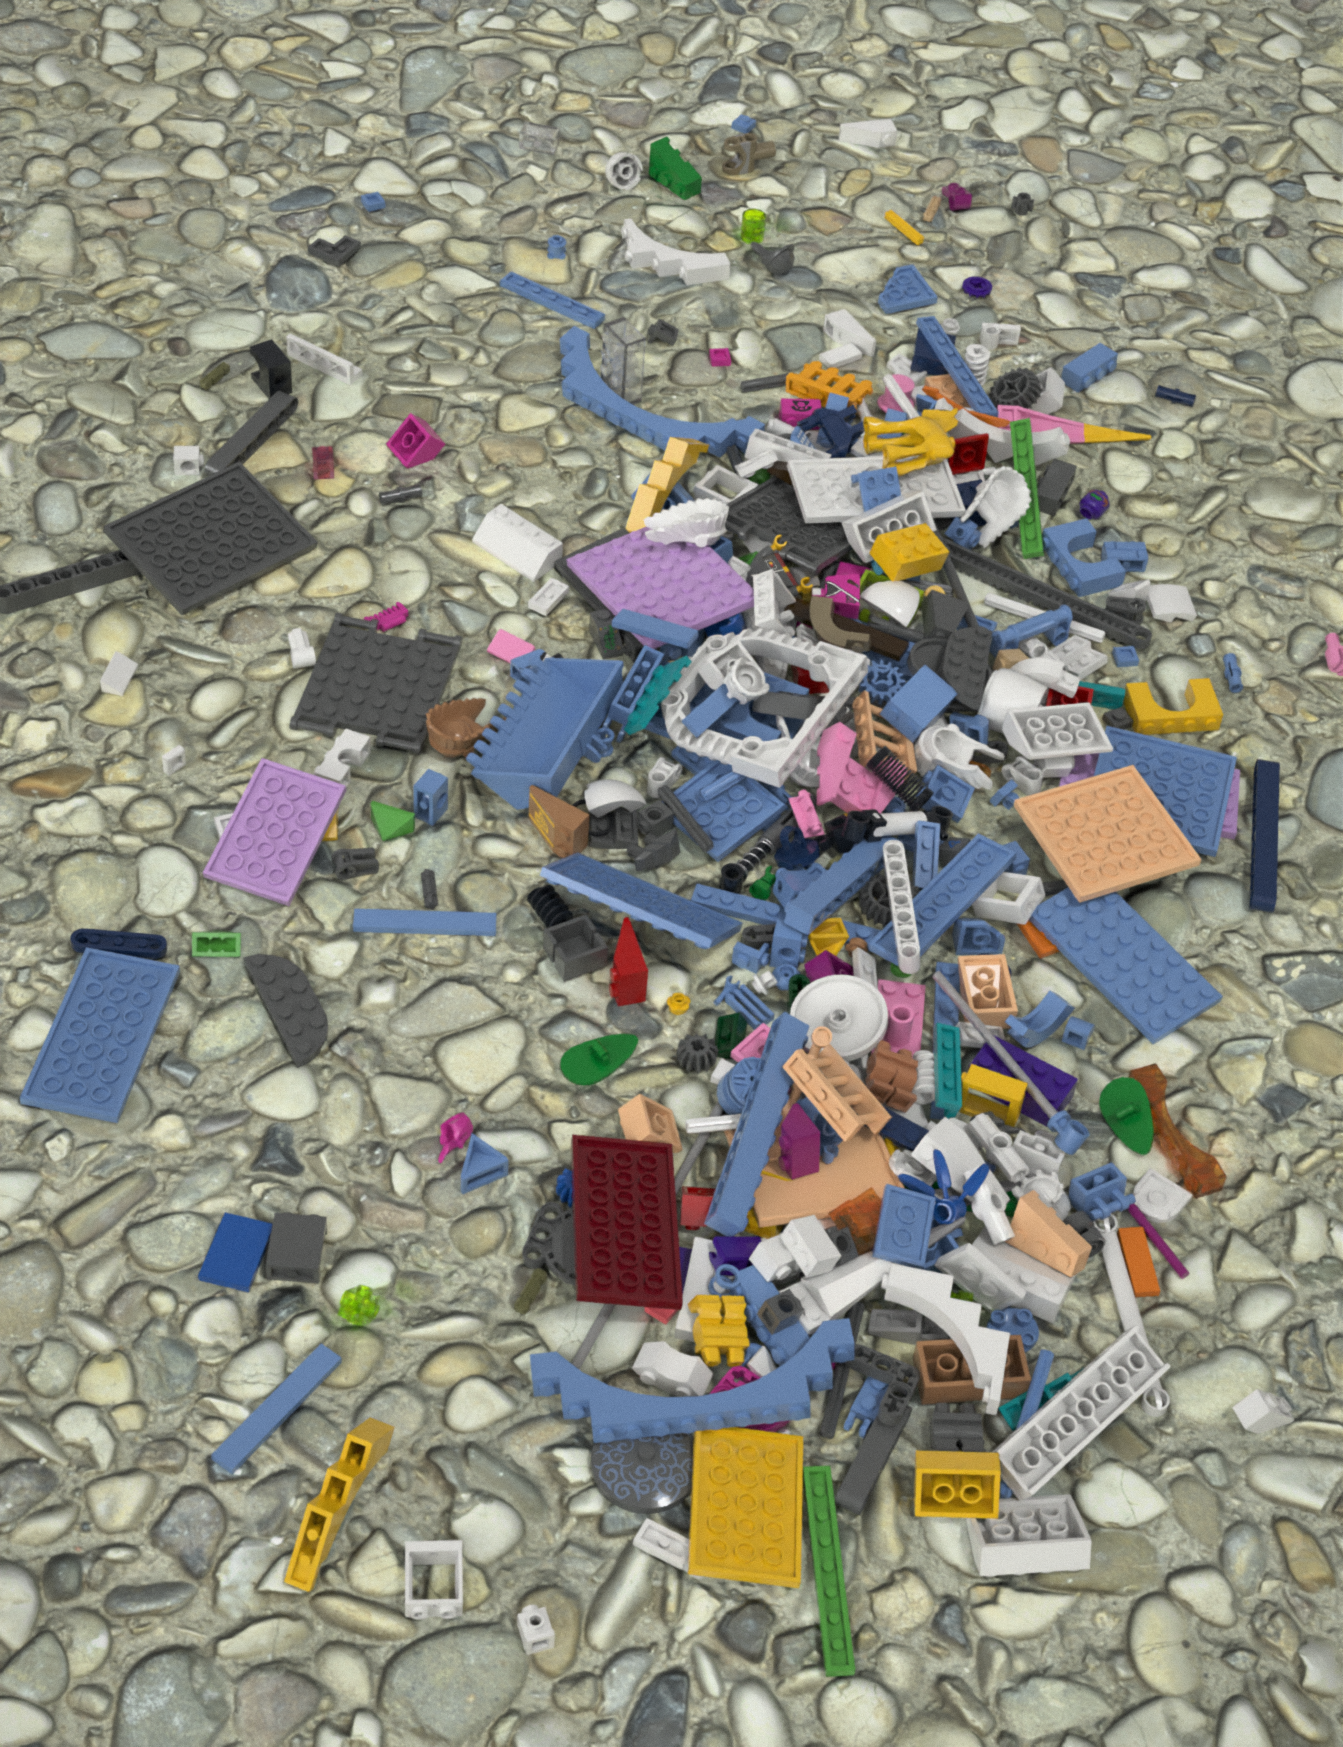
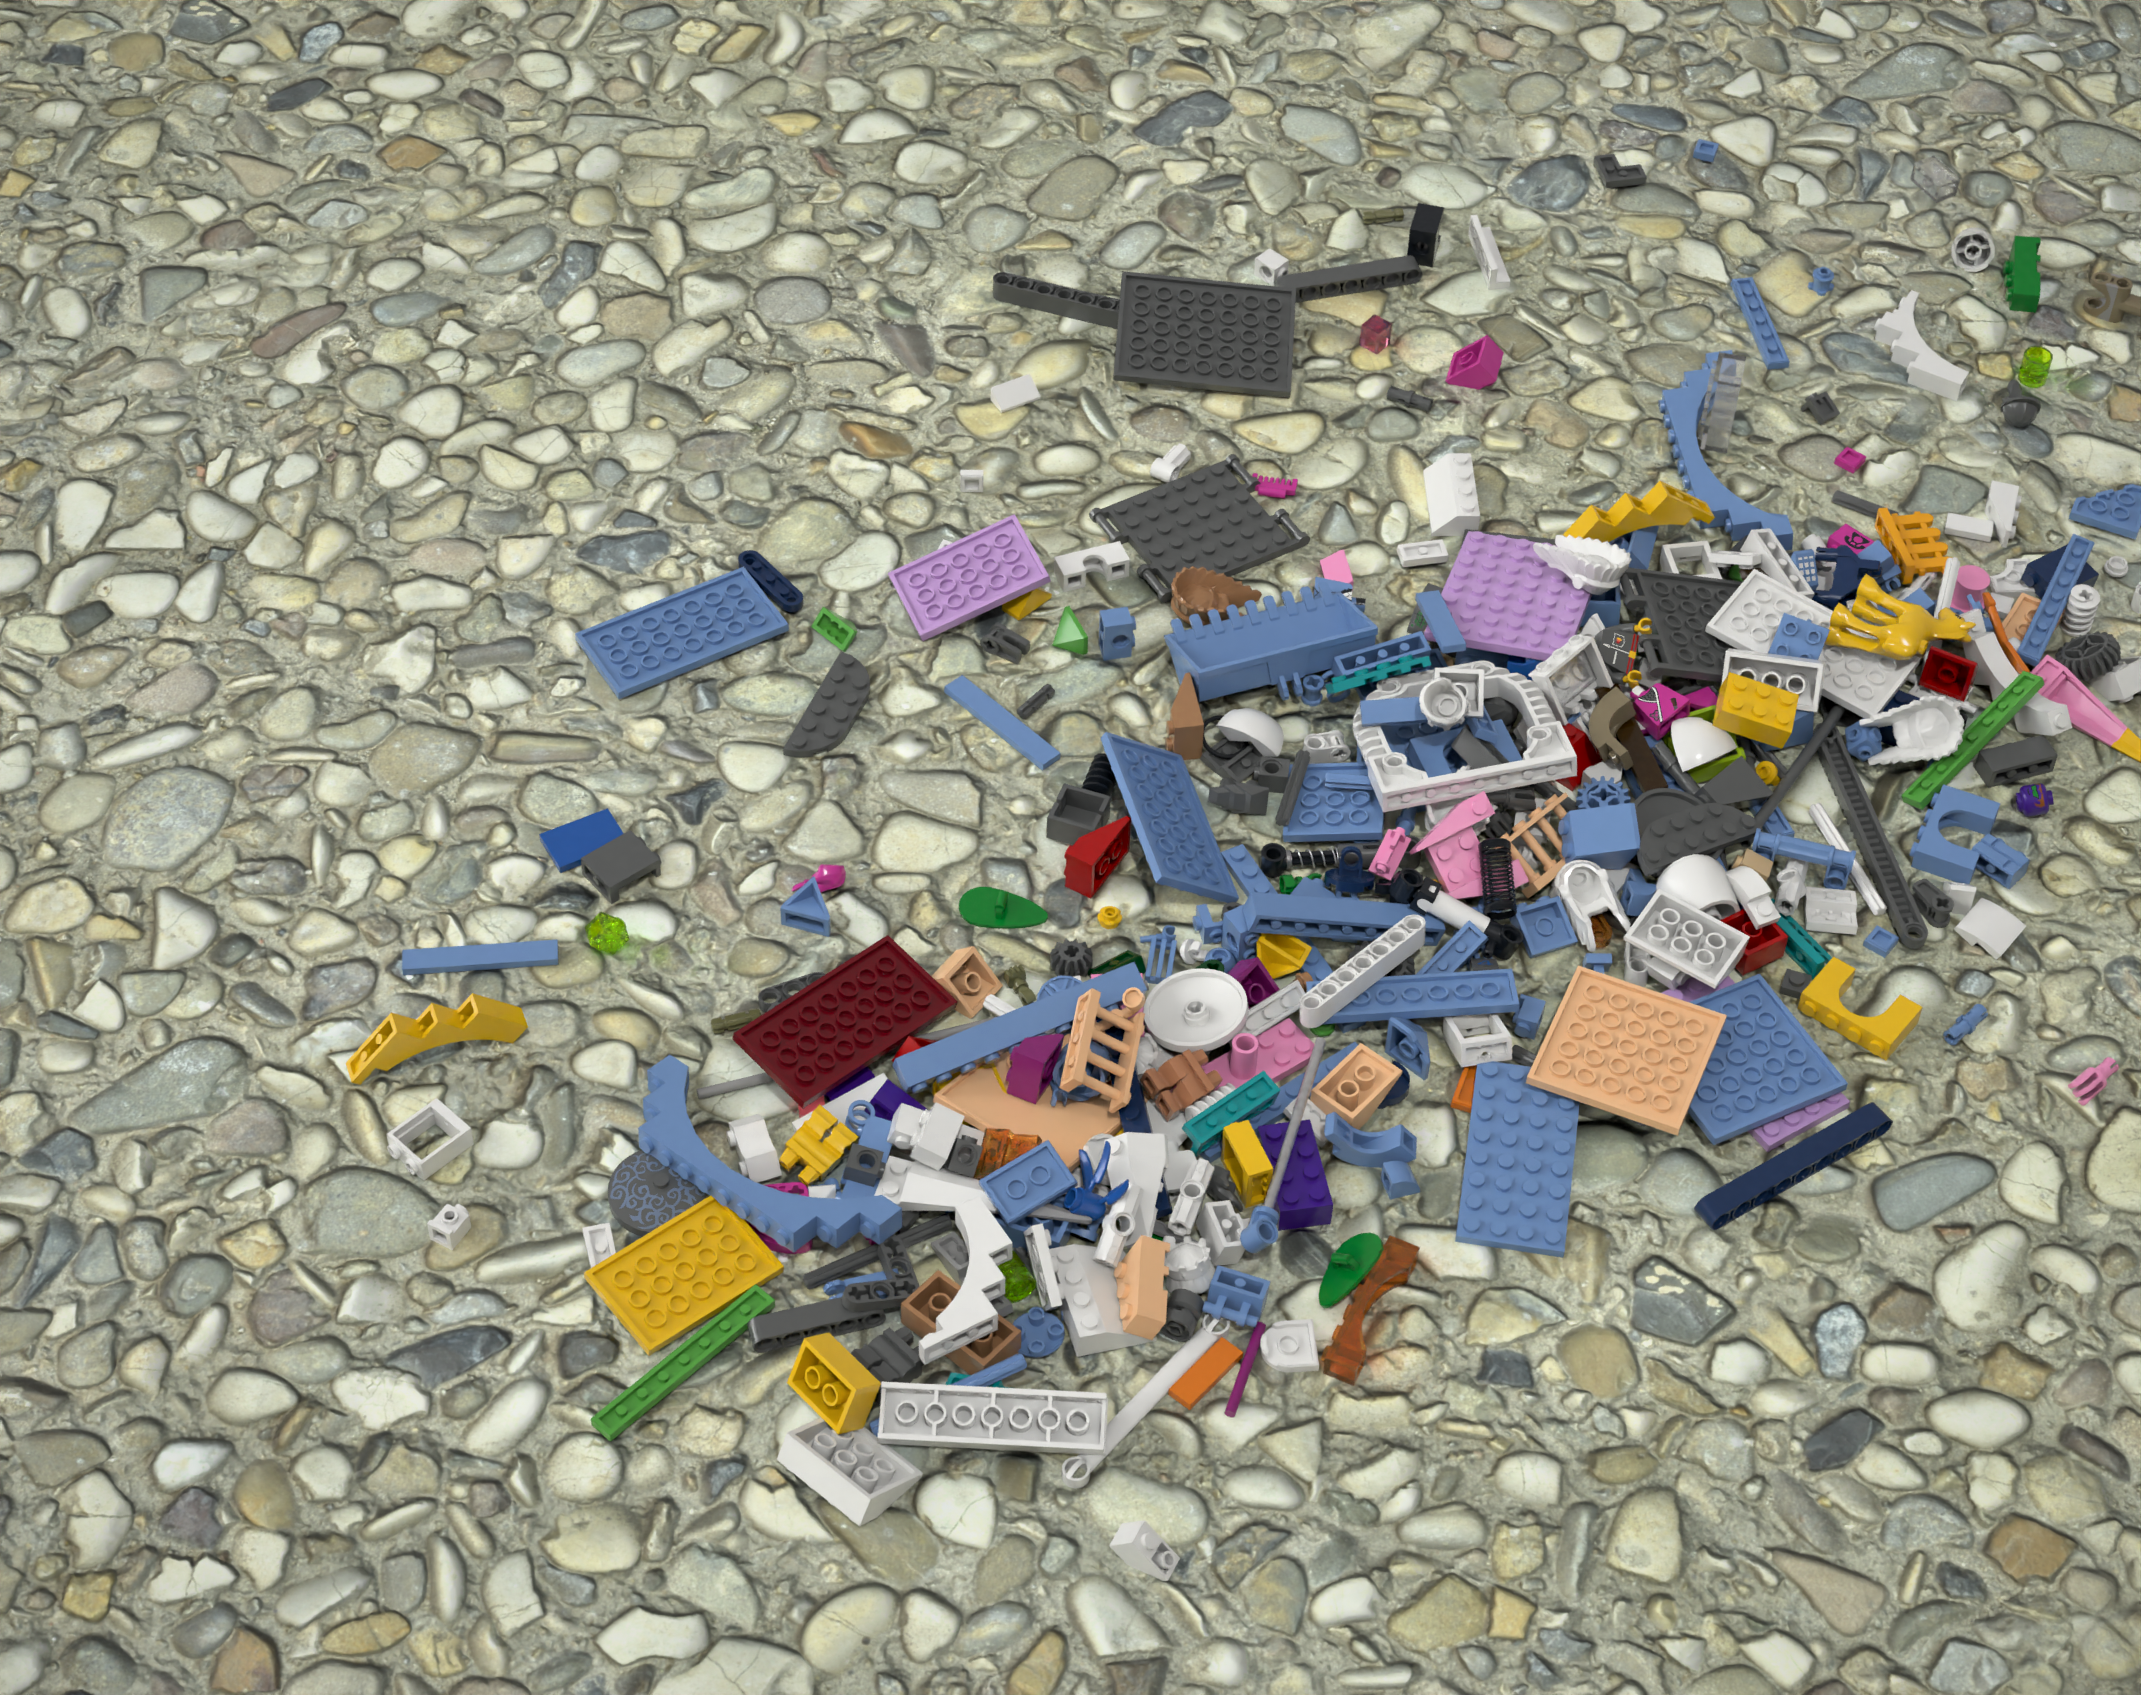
camera: 50 degrees right, 0 degrees up
none -> olive piece [1003,964,1037,1006]

